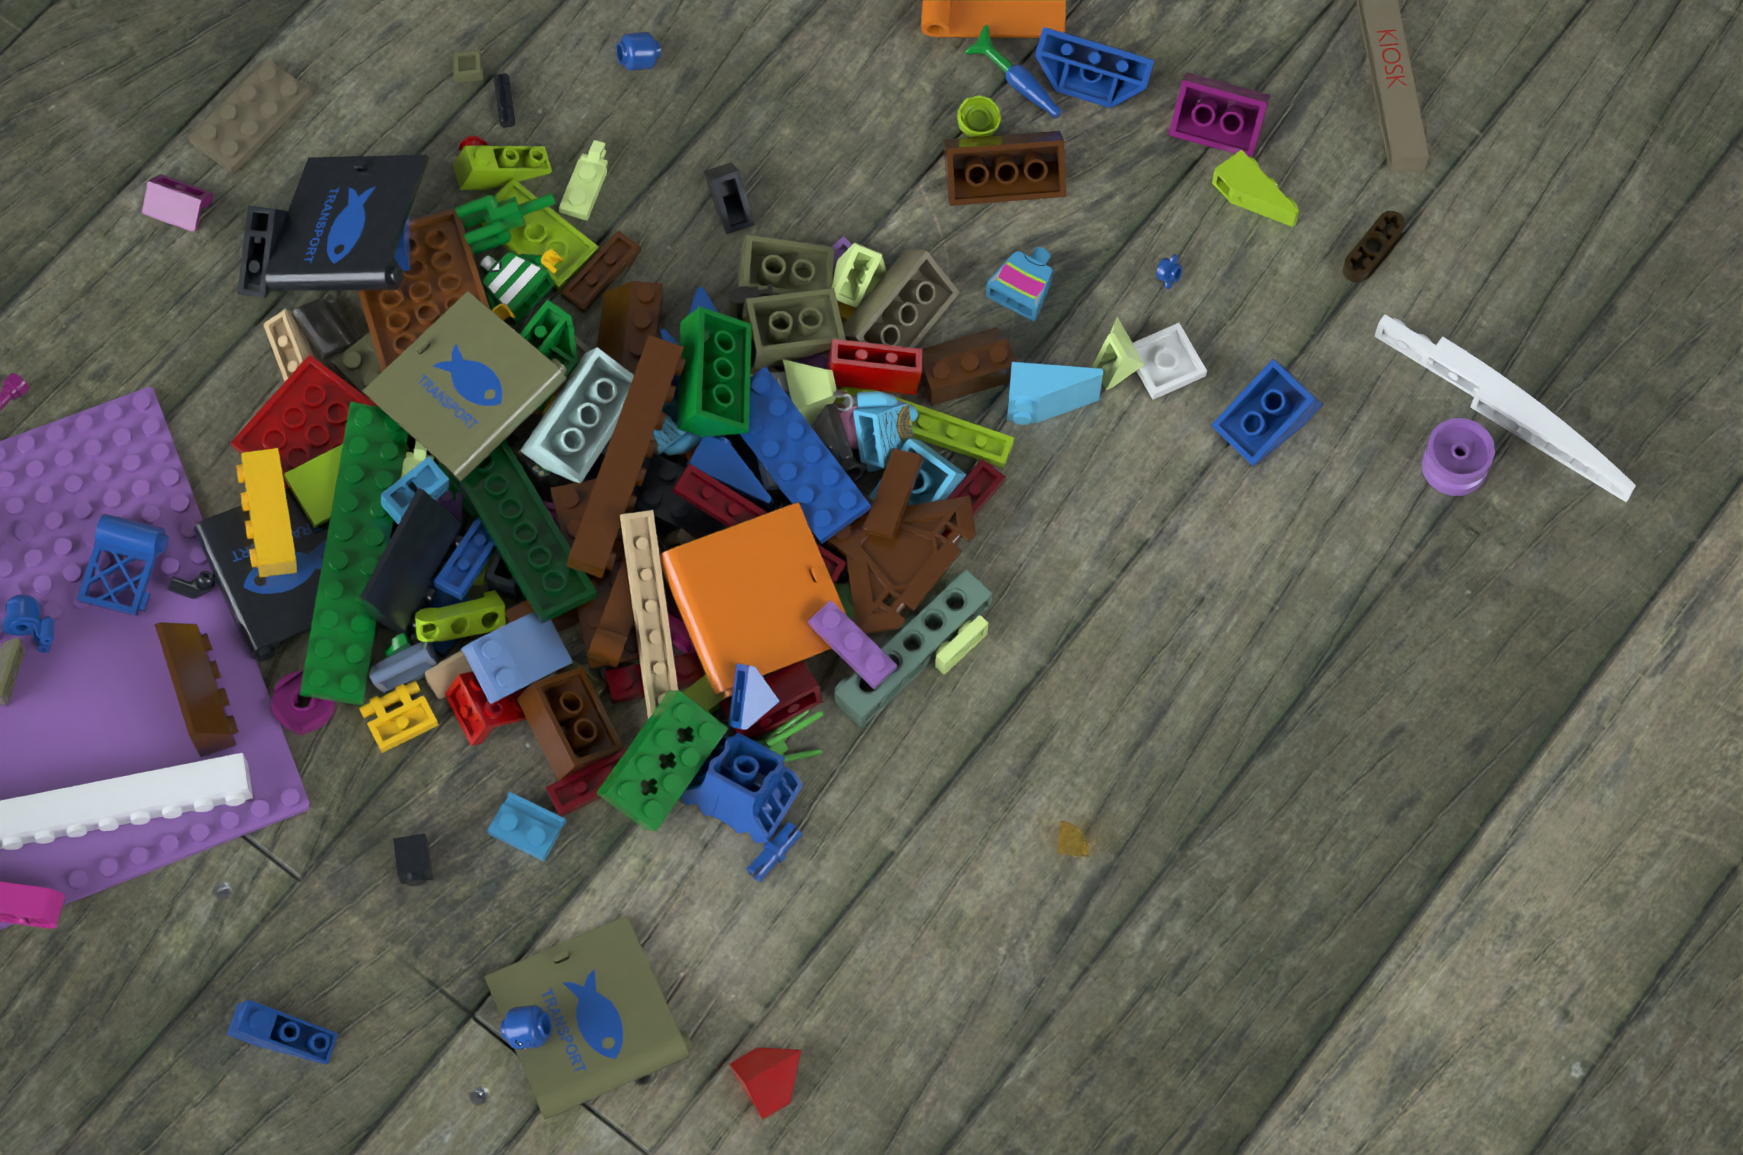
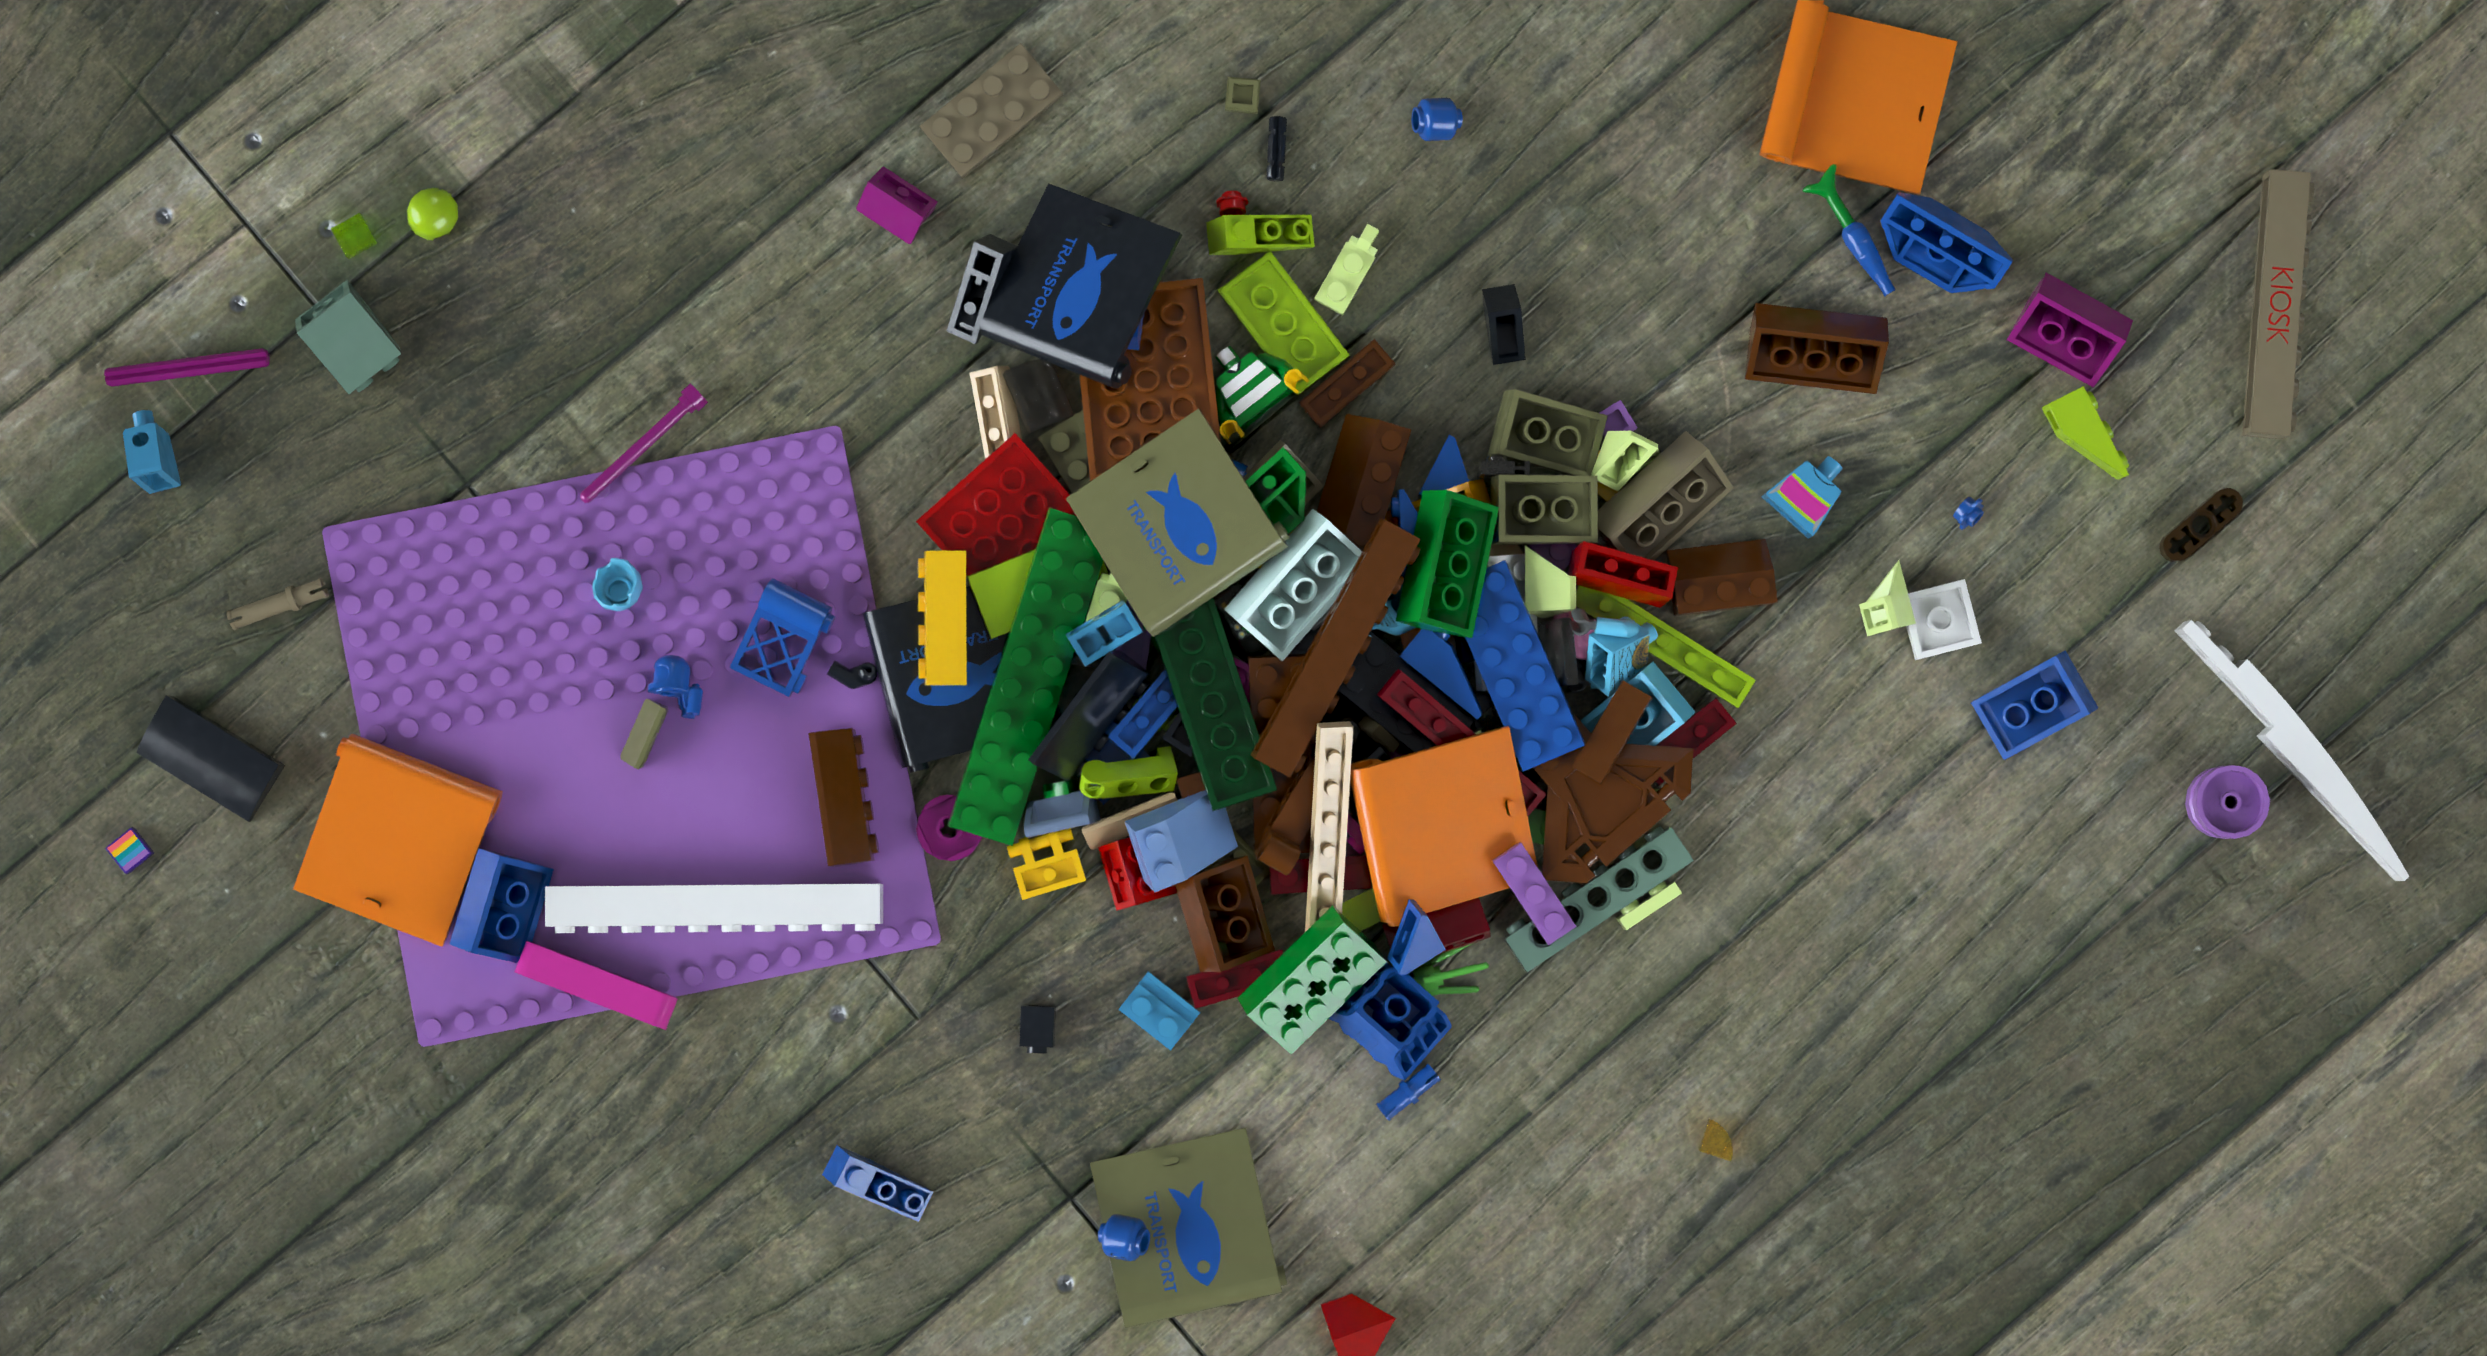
camera: 15 degrees right, 20 degrees up
green plant [455,193,556,255] -> none
lime hair [957,95,1001,138] -> none
medium azure slope [1007,362,1103,425] -> none

